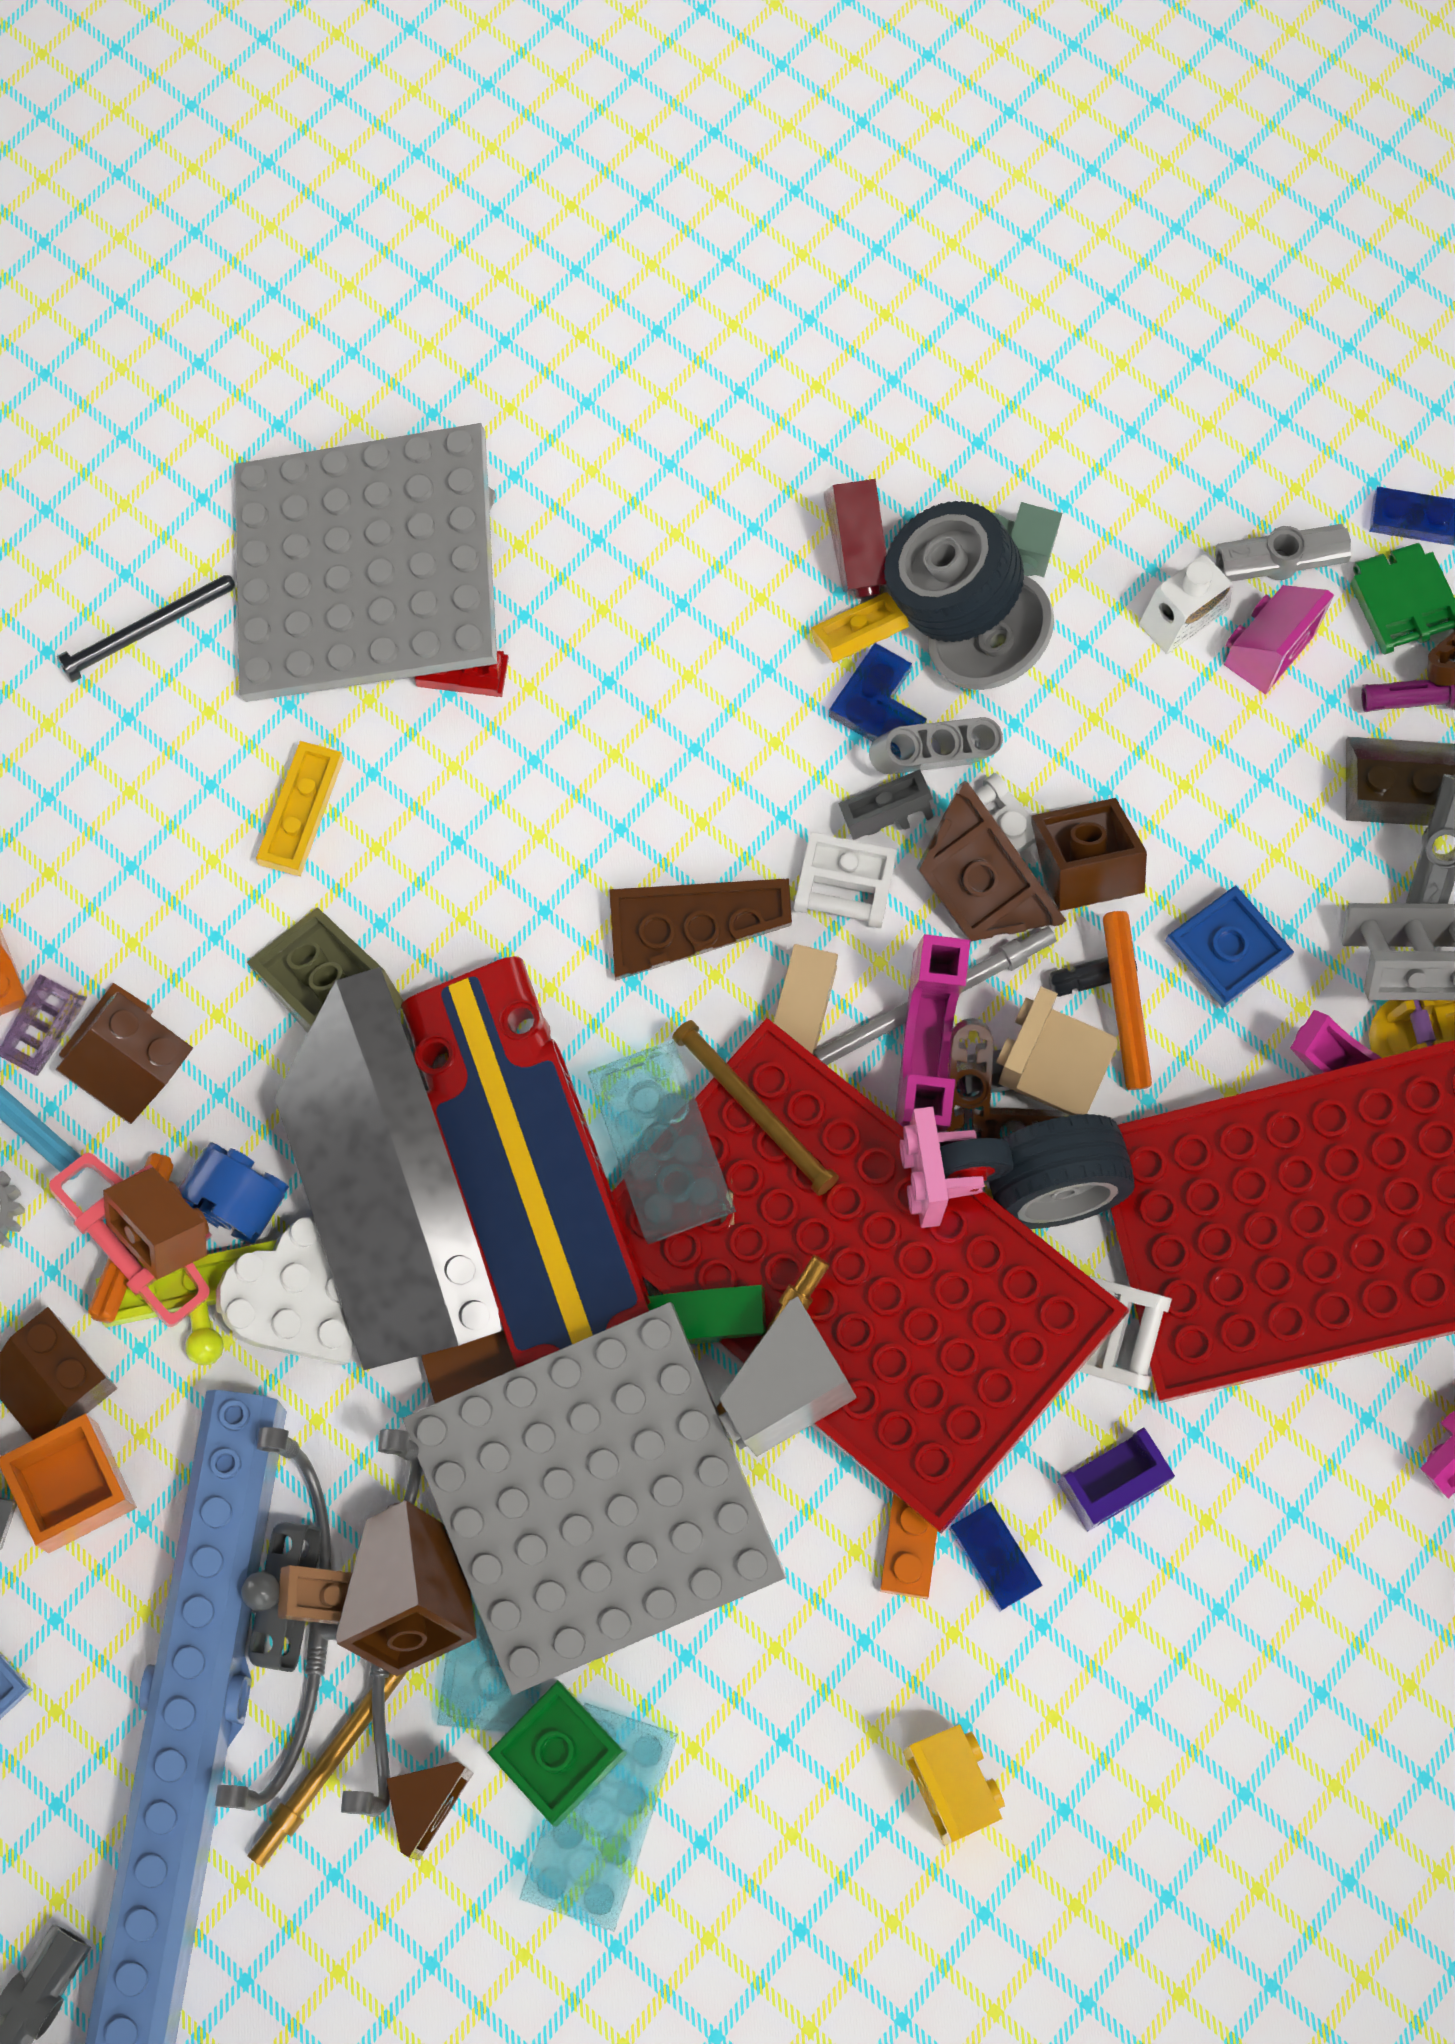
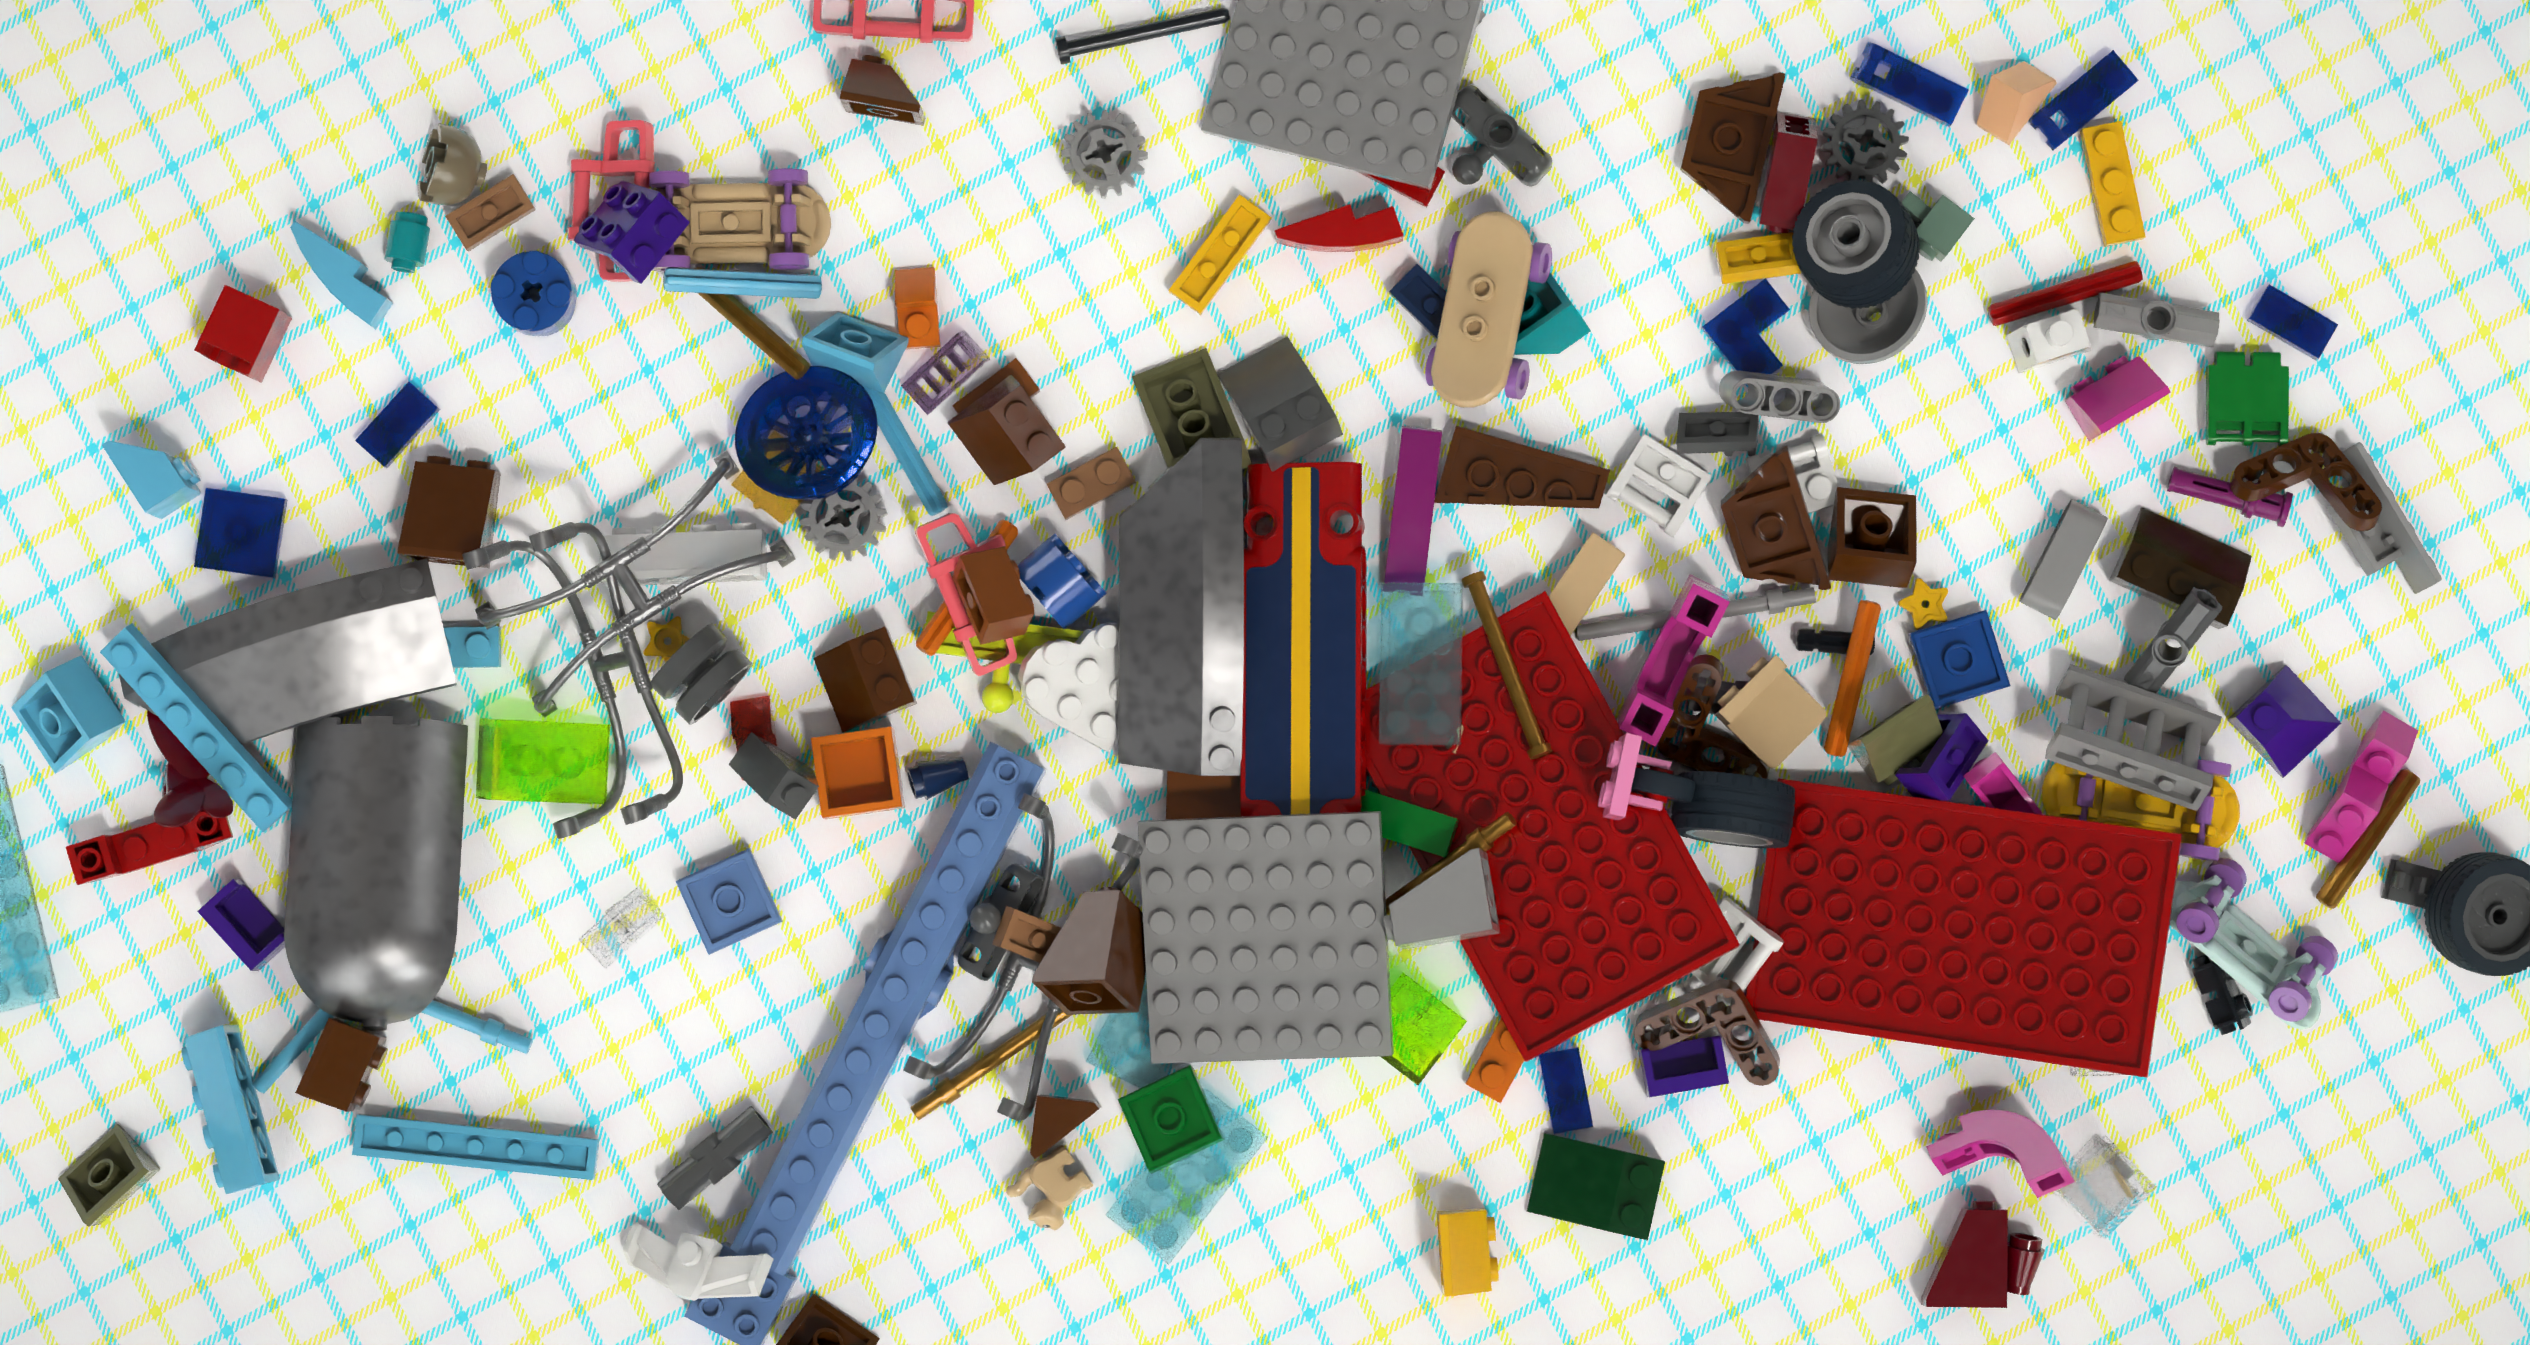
camera: 20 degrees right, 15 degrees up
none -> dark blue cone [907,757,969,800]
none -> tan animal [1006,1145,1094,1231]
none -> medium nougat plate [1047,447,1136,520]
none -> light grey gear [1061,110,1148,199]
none -> dark grey slope [1217,336,1343,472]
none -> red slope [1274,204,1404,252]
none -> clear neon green slope [1380,972,1467,1085]
none -> magenta slope [1383,426,1442,597]
none -> dark blue plate [1389,264,1446,341]
none -> tan piece [1425,211,1552,408]
none -> dark grey piece [1451,85,1552,187]
none -> teal slope [1514,273,1591,355]
none -> dark green slope [1526,1133,1665,1241]
none -> reddish brown beam [1634,979,1780,1086]
none -> reddish brown wing [1680,72,1786,224]
none -> dark grey gear [1821,99,1909,184]
none -> olive slope [1848,694,1943,786]
none -> clear blue plate [1850,42,1969,128]
none -> dark purple panel [1895,713,1989,801]
none -> yellow plate [1898,578,1948,630]
none -> light nougat slope [1976,61,2057,145]
none -> red axle [1988,261,2143,326]
none -> light grey beam [2019,499,2108,620]
none -> clear blue plate [2028,50,2139,151]
none -> yellow plate [2080,121,2146,247]

